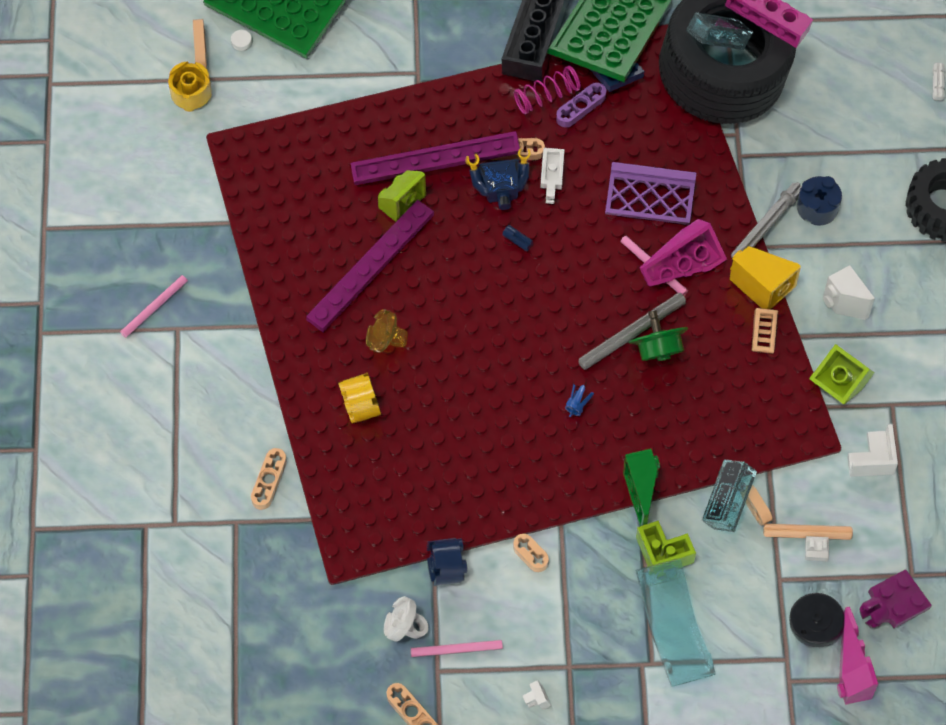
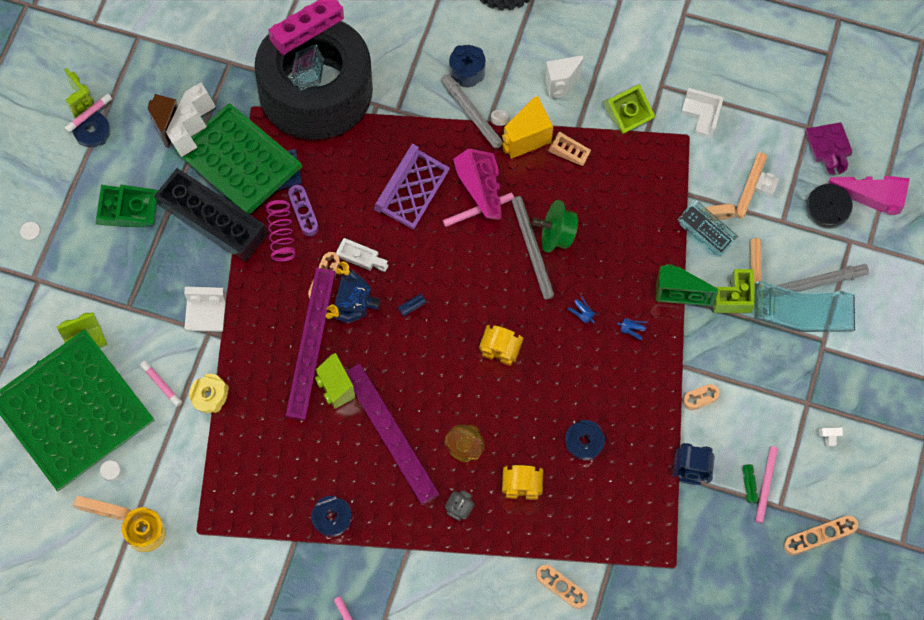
camera: 70 degrees left, 5 degrees up
white tile [384,596,428,642] -> none
none -> bright pink bar [140,360,182,407]
none -> white bracket [184,287,226,332]
none -> light yellow plate [189,374,229,413]
none -> dark blue plate [311,496,352,537]
none -> dark grey head [445,490,475,521]
none -> yellow brick [479,325,523,365]
none -> white tile [491,110,509,126]
none -> dark blue plate [565,420,605,460]
none -> blue piece [617,318,648,340]
none -> green axle [742,464,758,503]
none -> light nougat axle [750,238,762,292]
none -> light grey axle [767,264,869,298]

